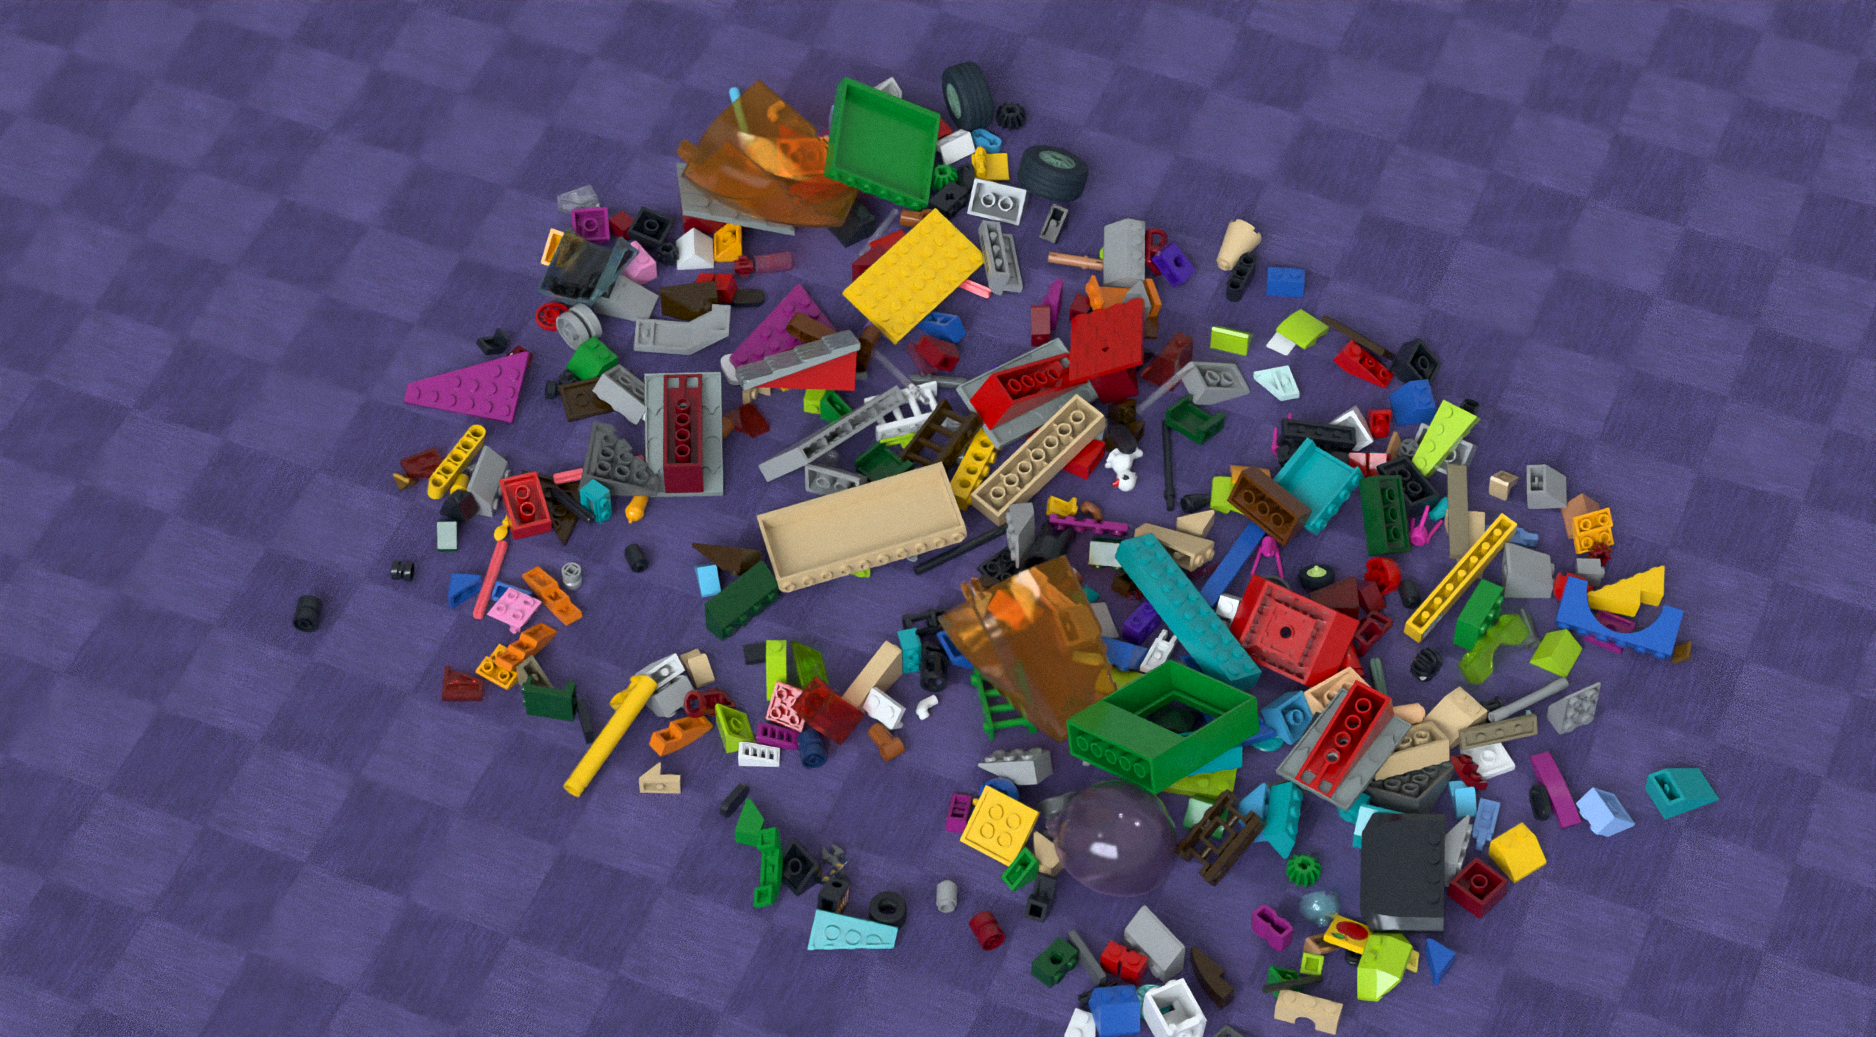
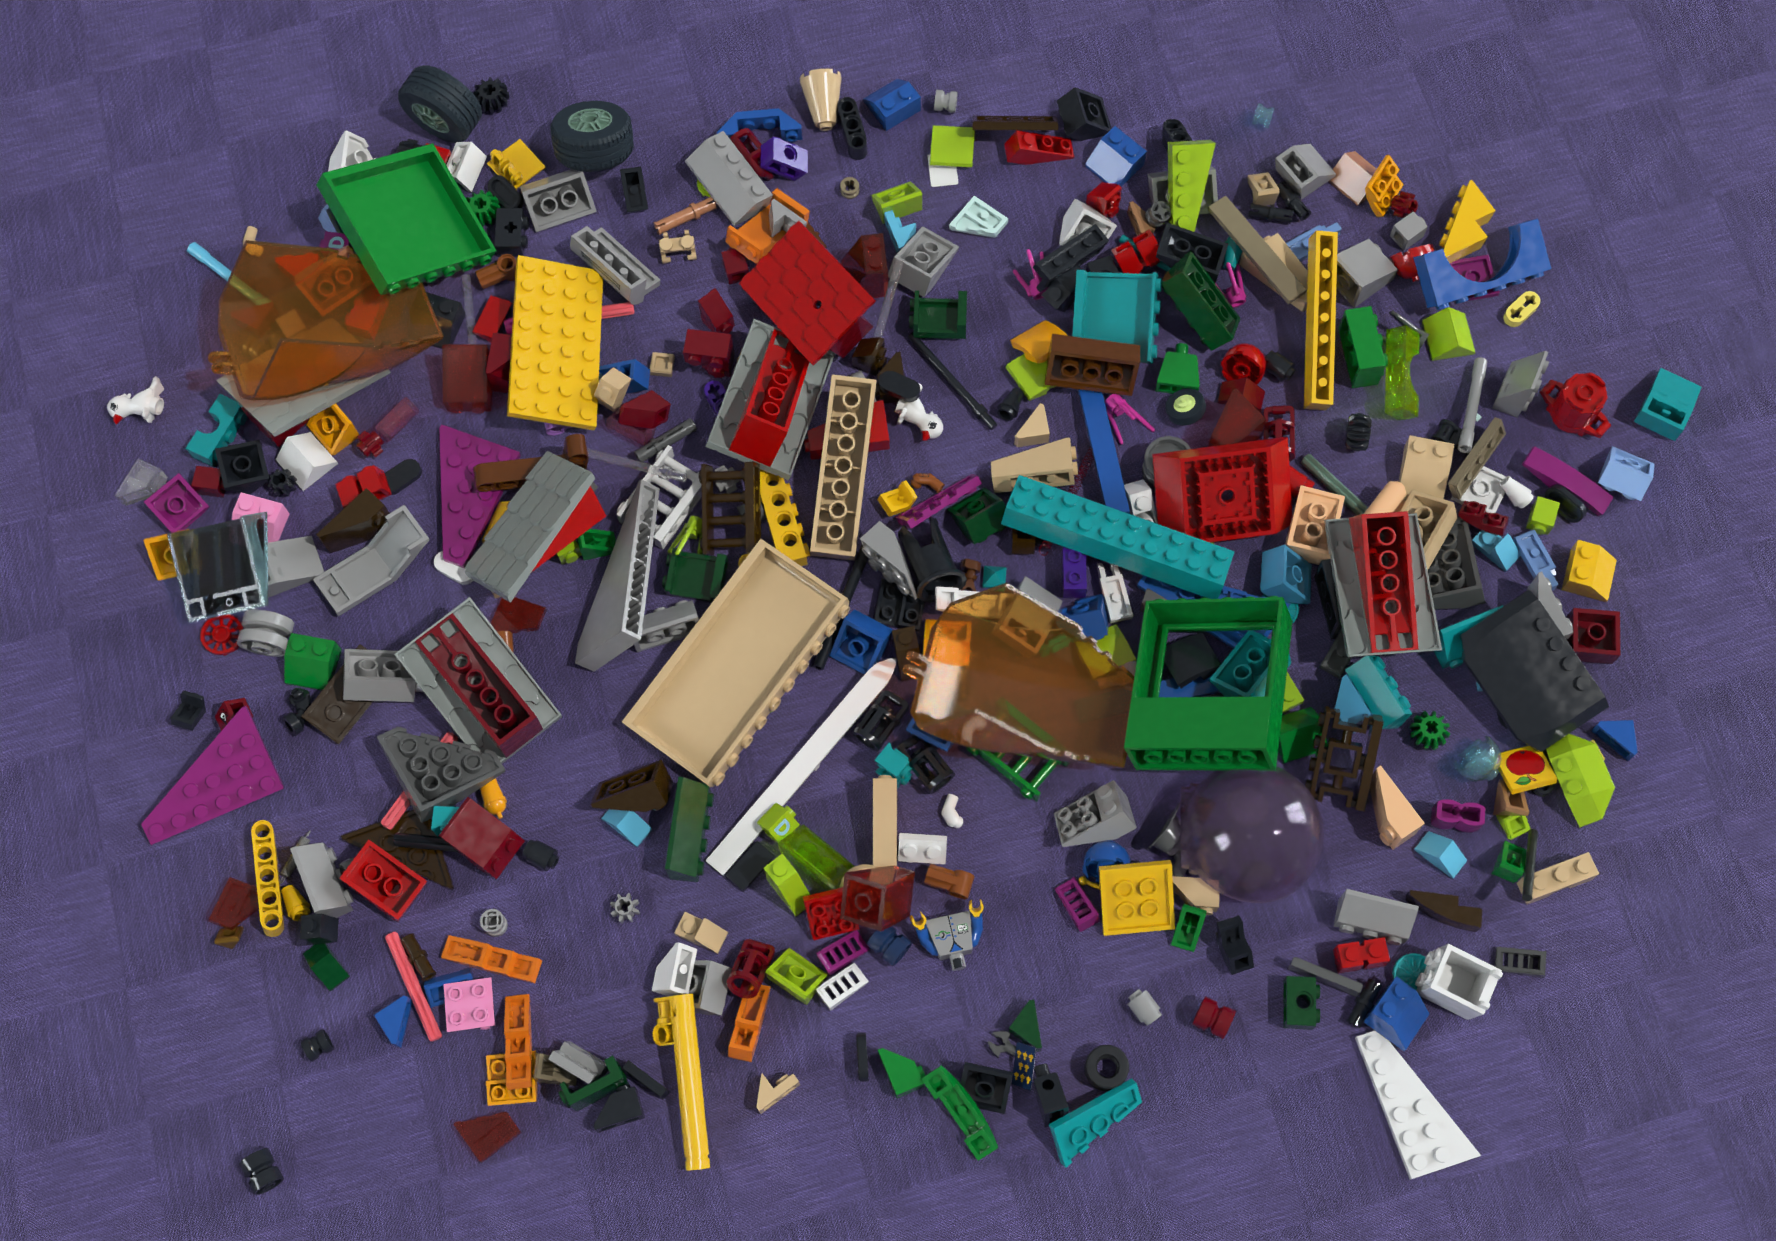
camera: 35 degrees left, 20 degrees up
yellow piece [494,515,509,542] -> none
dark azure beam [971,128,1001,154] -> none
magenta slope [1042,278,1063,331] -> none
pearl gold slope [1672,641,1692,664] -> none
none -> white animal [107,376,164,425]
none -> teal arch [185,394,247,467]
none -> dark brown pin [401,933,436,982]
none -> dark red slope [439,797,525,879]
none -> clear red slope [442,344,493,414]
none -> light grey slope [548,1041,608,1084]
none -> tan slope [594,367,631,413]
none -> black slope [594,1085,645,1133]
none -> light grey gear [610,893,640,924]
none -> tan tile [650,352,675,377]
none -> tan piece [659,230,697,264]
none -> dark red slope [683,329,735,378]
none -> white piece [706,658,896,876]
none -> blue slope [717,108,803,142]
none -> lime brick [756,803,800,845]
none -> blue slope [830,609,893,675]
none -> dark tan bush [840,177,859,199]
none -> medium azure slope [884,210,916,253]
none -> torso [910,899,984,971]
none -> light grey wheel [934,89,958,113]
none -> dark green slope [1008,999,1042,1052]
none -> green torso [1155,343,1199,394]
none -> black pin [1248,203,1294,224]
none -> clear light blue wheel [1252,103,1275,128]
none -> black pin [1277,181,1311,221]
none -> light nougat slope [1370,766,1425,850]
none -> medium azure slope [1414,831,1467,879]
none -> white cone [1500,476,1534,508]
none -> light yellow beam [1503,291,1540,327]
none -> lime brick [1526,496,1560,535]
none -> red container [1540,372,1611,438]

